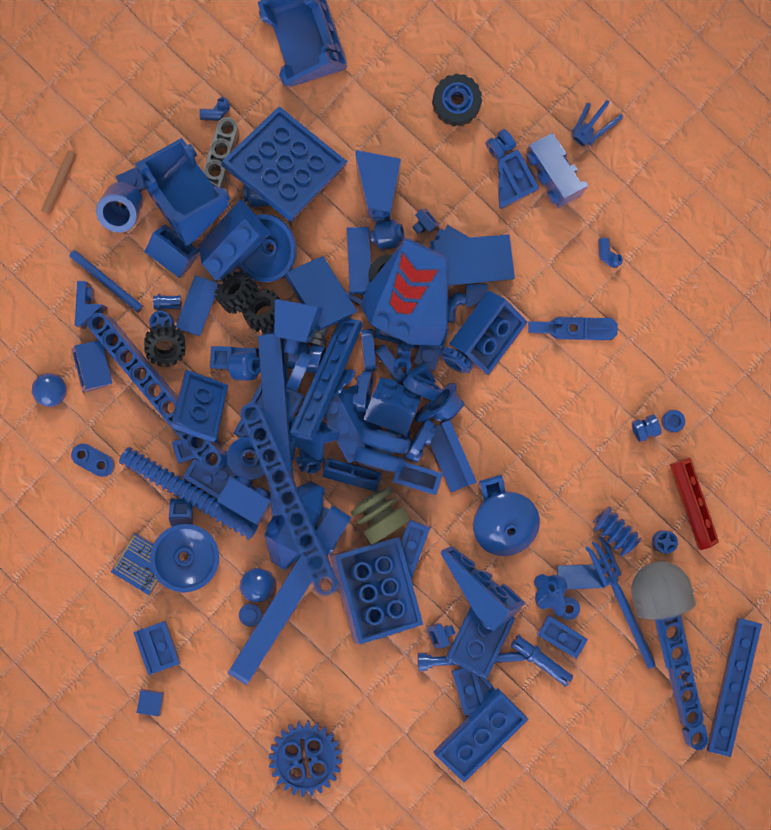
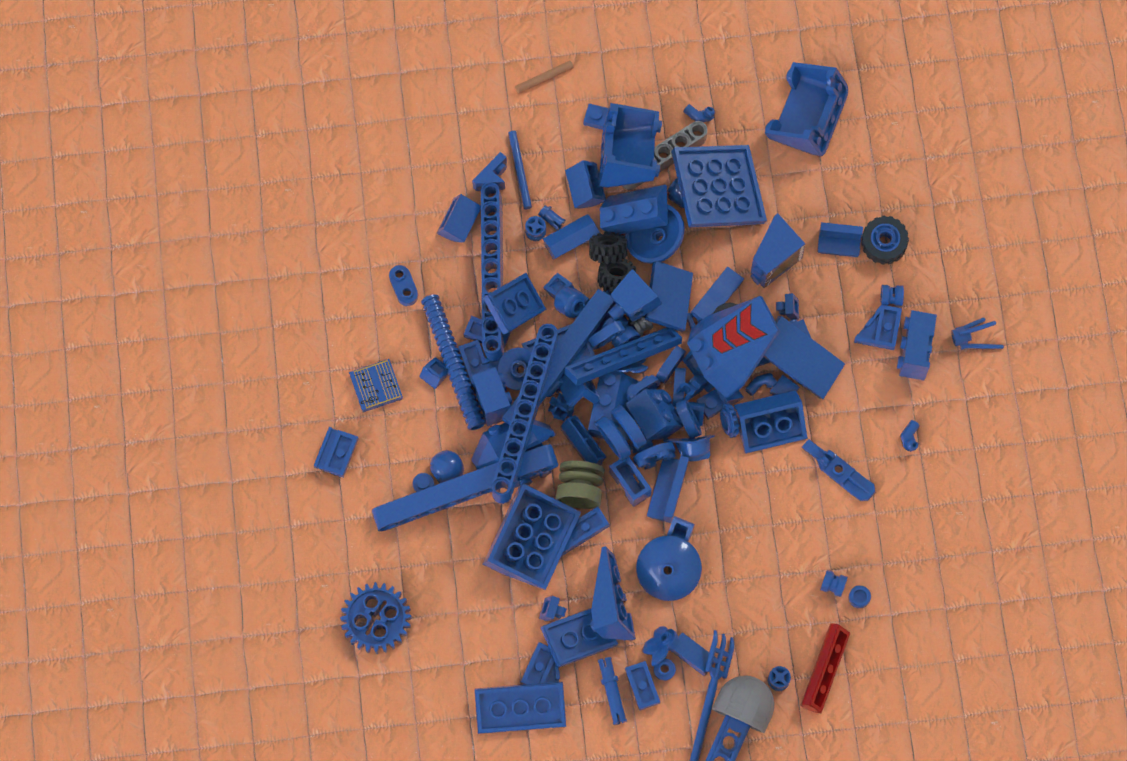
camera: 40 degrees right, 15 degrees down
blue hair [31,373,67,407] -> none
blue piece [96,182,143,233] -> none
blue tile [137,689,164,716] -> none
black tyre [144,323,186,367] -> none
blue dish [150,524,219,592] -> none
blue head [370,219,405,250] -> none
blue piece [417,652,526,671] -> none
blue piece [593,506,642,556] -> none
none -> blue panel [817,222,863,257]

